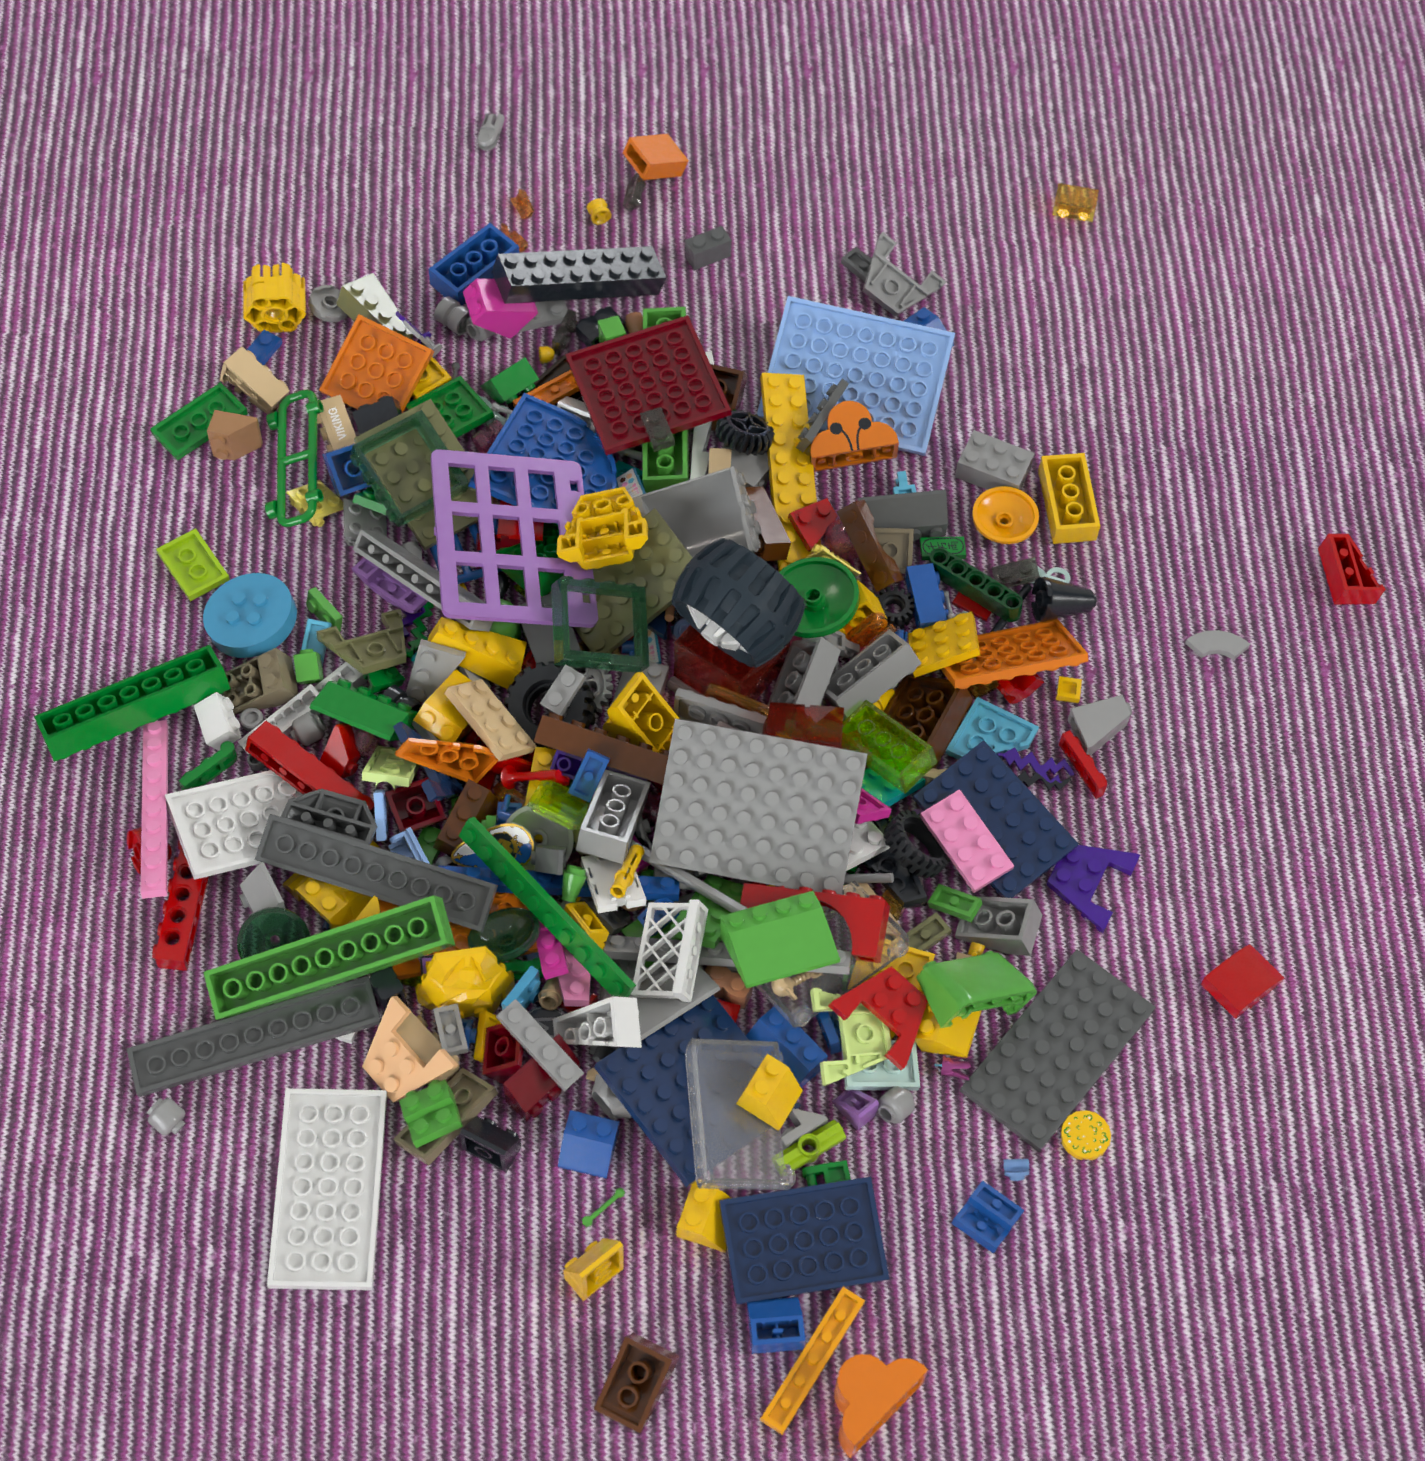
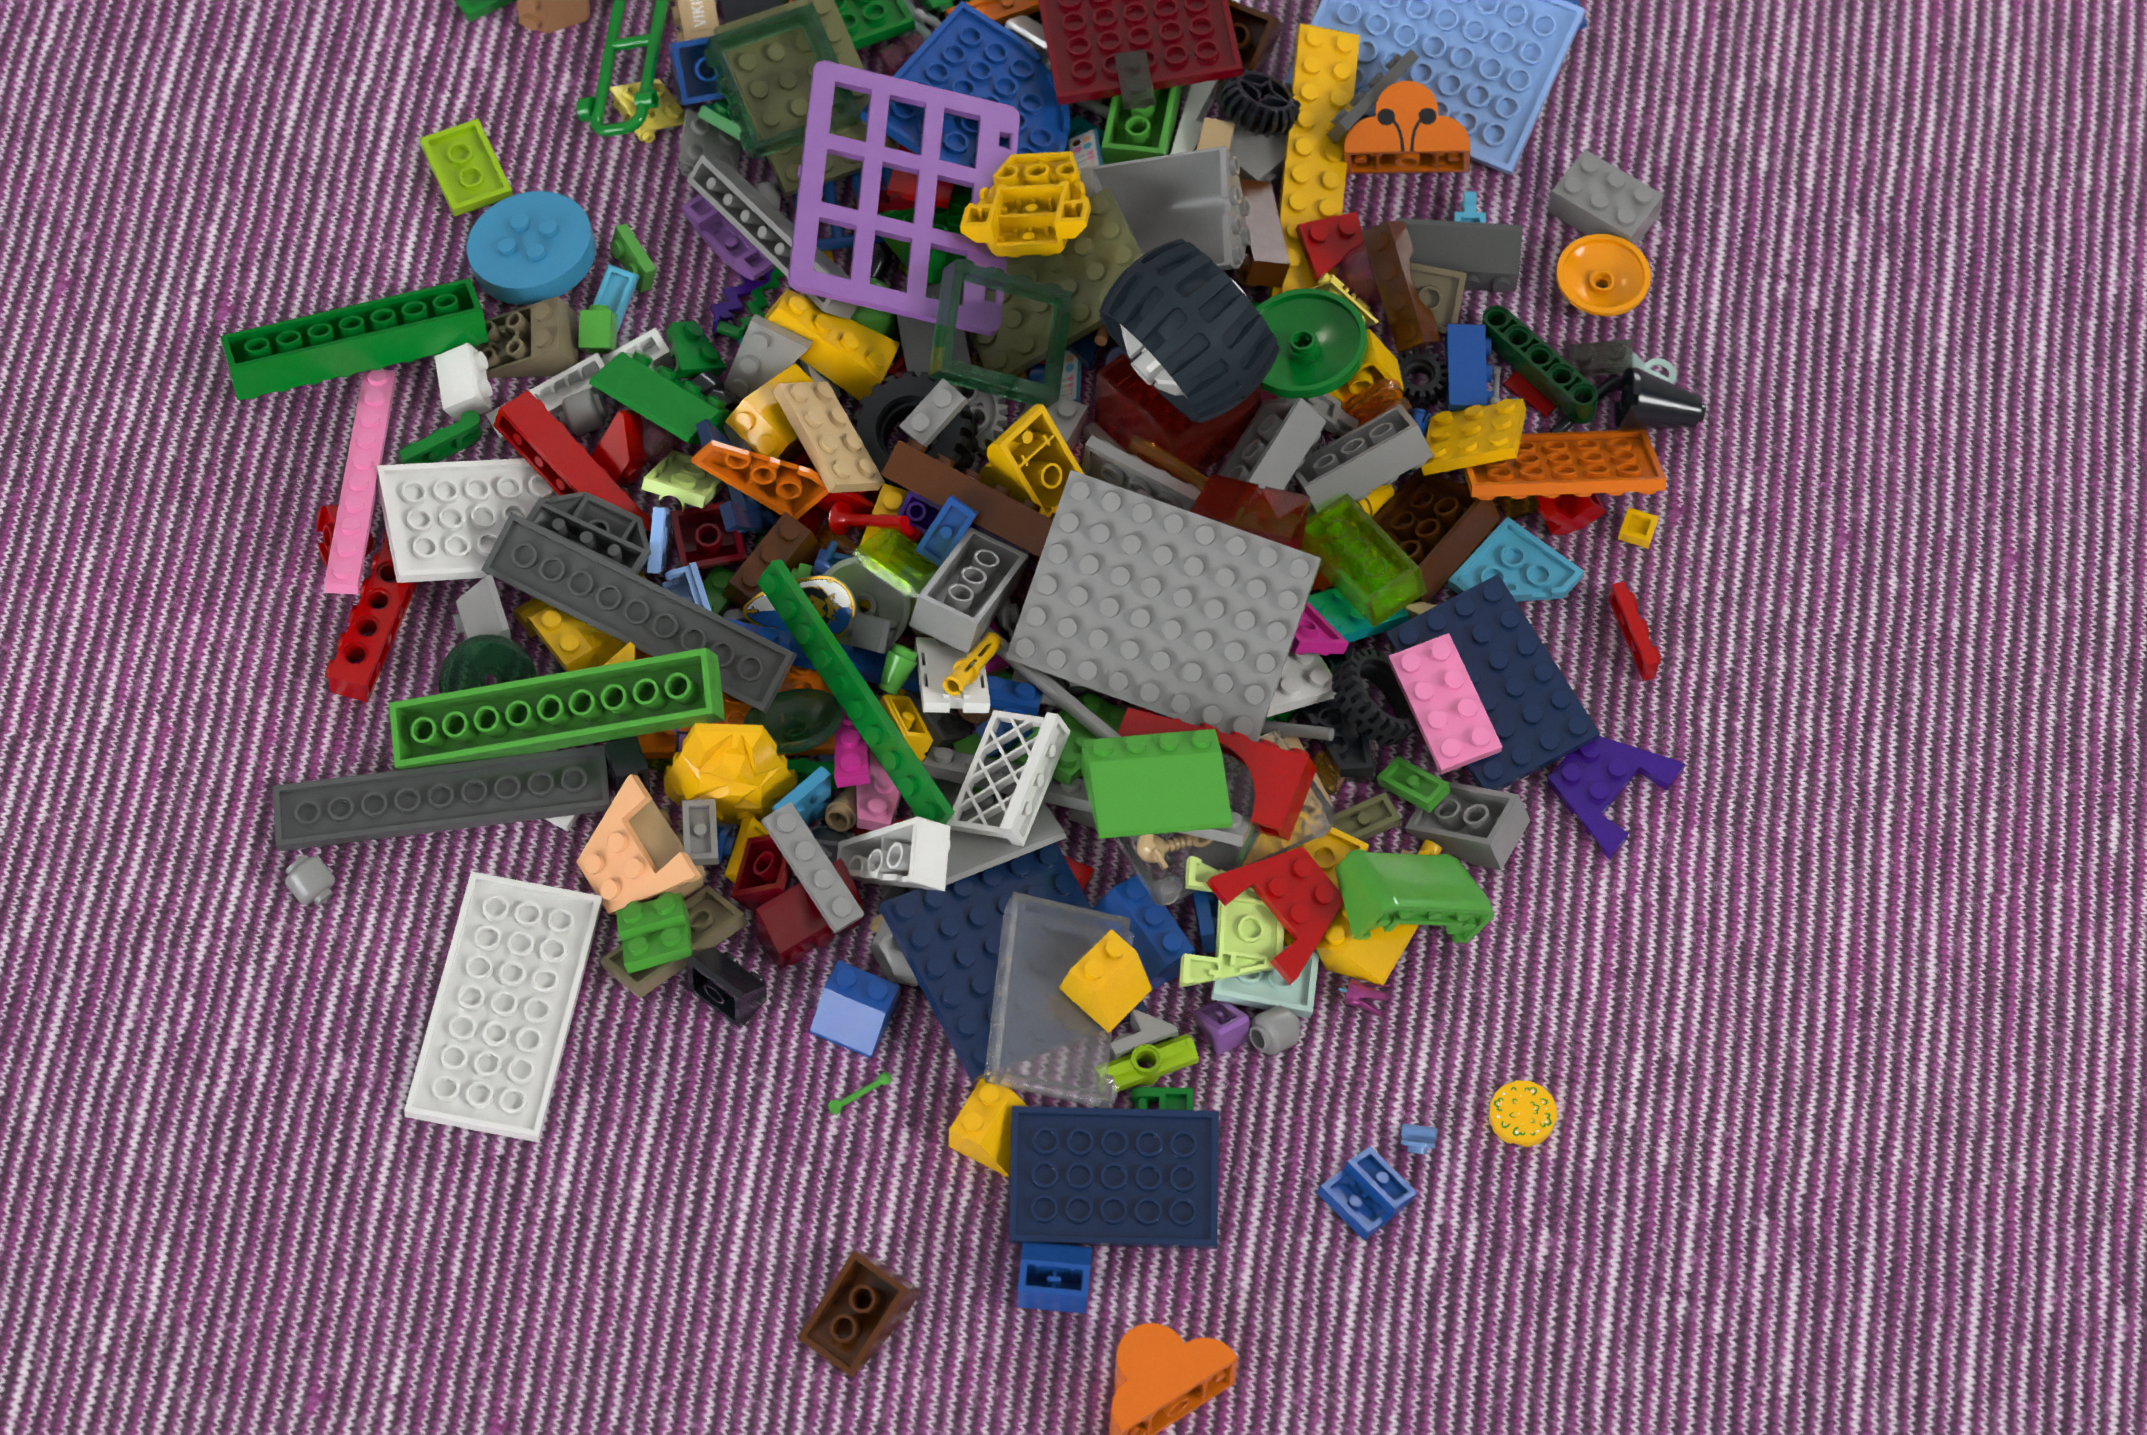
camera: 10 degrees right, 0 degrees up
light grey tile [240,708,264,732] -> none
dark grey hinge [247,754,266,771] -> none
olive wing [316,609,406,675] -> none
yellow slope [563,1238,624,1301] -> none
nougat brick [705,965,753,1009] -> none
light orange plate [760,1287,865,1435] -> none
green tile [919,536,966,561] -> none
dark grey plate [960,949,1156,1153] -> none
dark purple piece [996,747,1074,791] -> none
yellow brick [1038,453,1100,544] -> none
light grey slope [1068,695,1132,756] -> none
light grey tile [1185,630,1250,660] -> none
red slope [1201,944,1285,1019] -> none
red wedge [1318,534,1386,604] -> none

